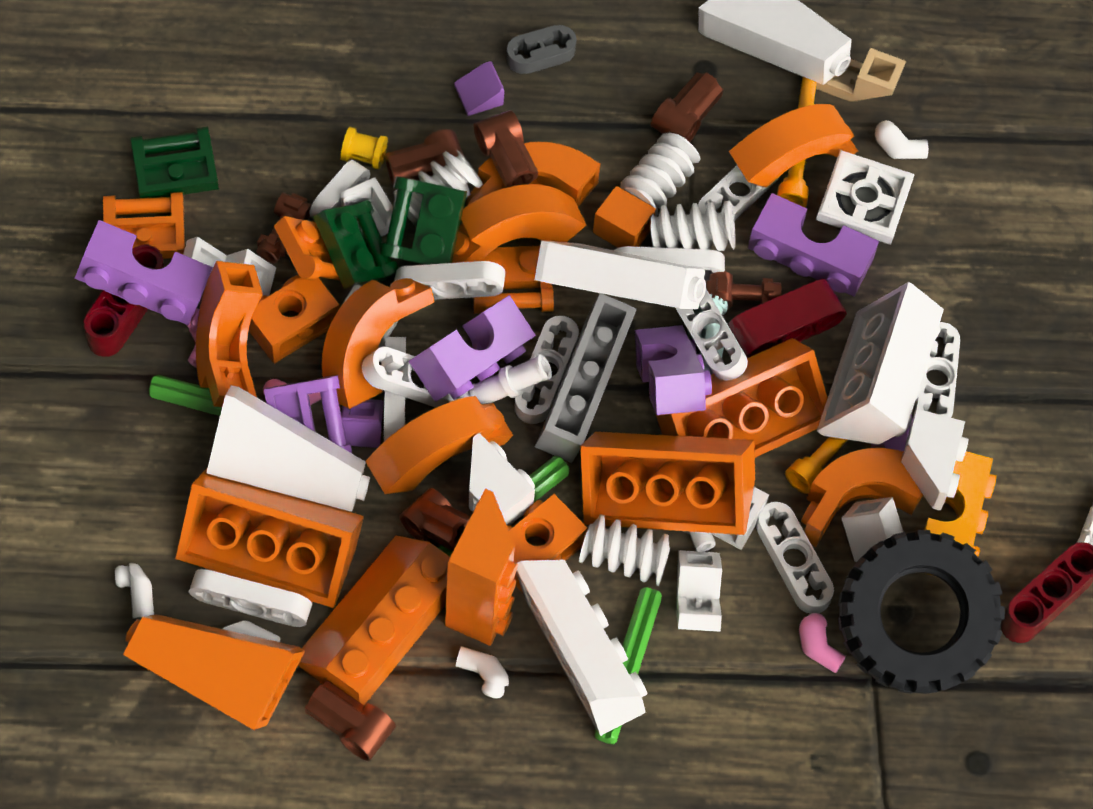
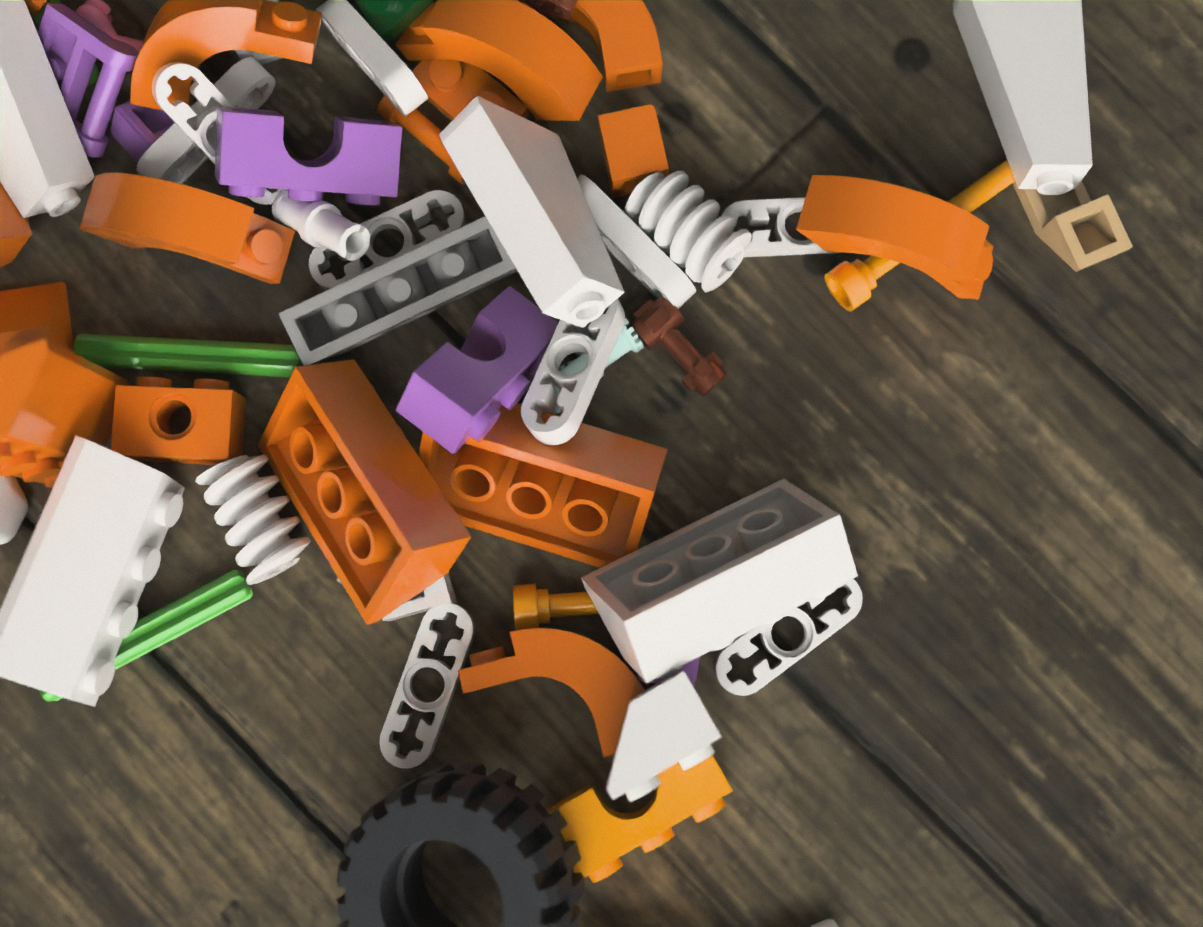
camera: 55 degrees right, 20 degrees up
copper piece [399,488,470,551] -> none
white slope [469,433,535,525] -> none
white piece [620,132,701,217] -> none
copper piece [651,72,723,142] -> none
white slope [676,550,722,631] -> none
dark red beam [728,279,847,358] -> none
medium lavender arch [748,193,879,297] -> none
bright pink arm [799,613,846,673] -> none
white piece [816,150,915,245] -> none
white panel [842,497,903,562] -> none
white arm [875,120,928,159] -> none

